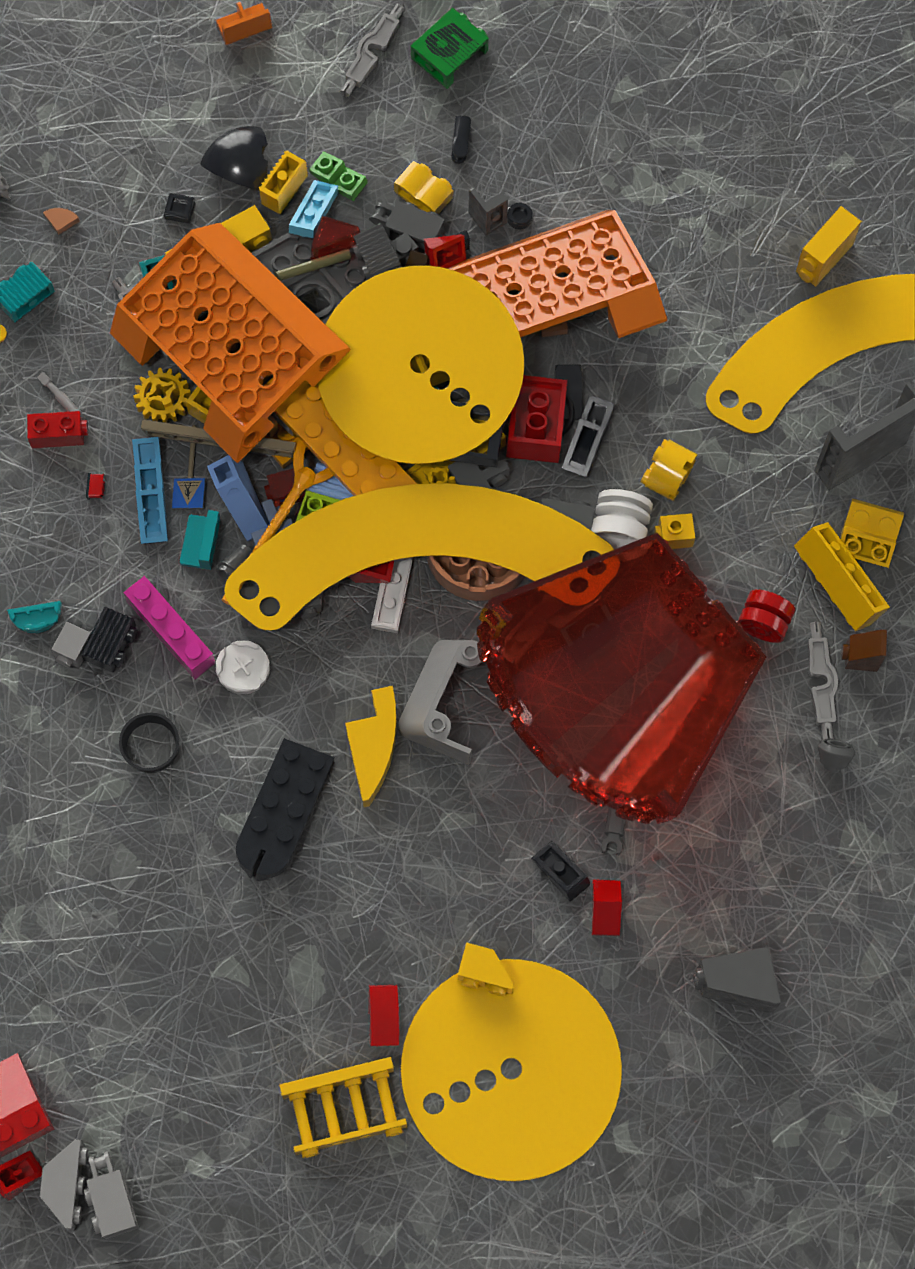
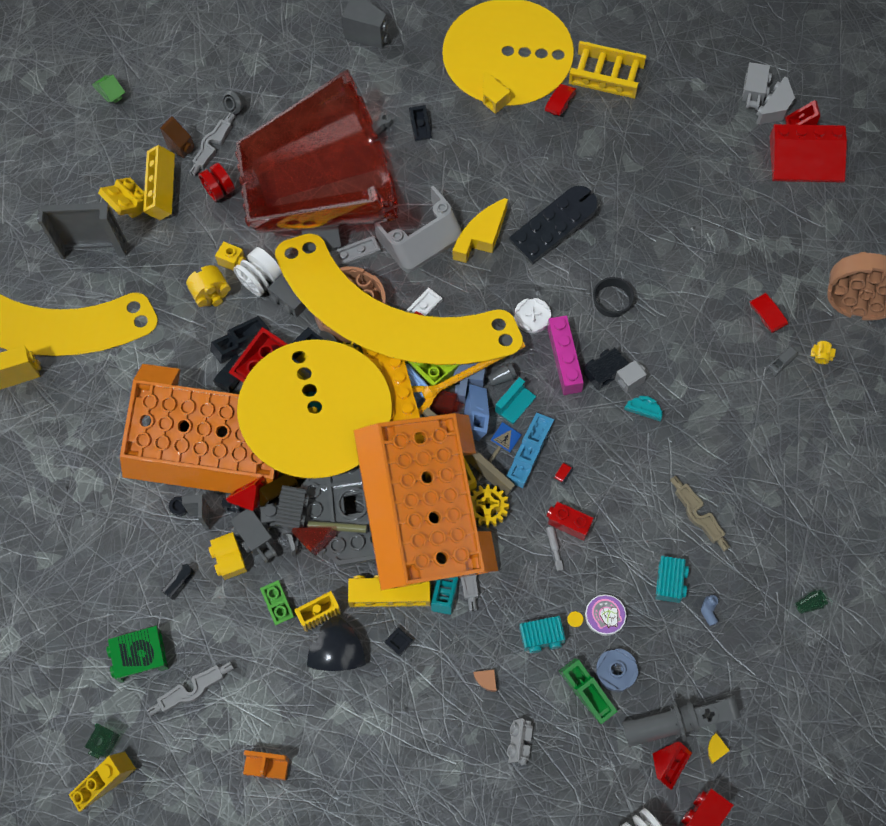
camera: 145 degrees left, 5 degrees down
medium azure plate [289,180,338,238] -> none
red slope [592,880,622,936] -> none

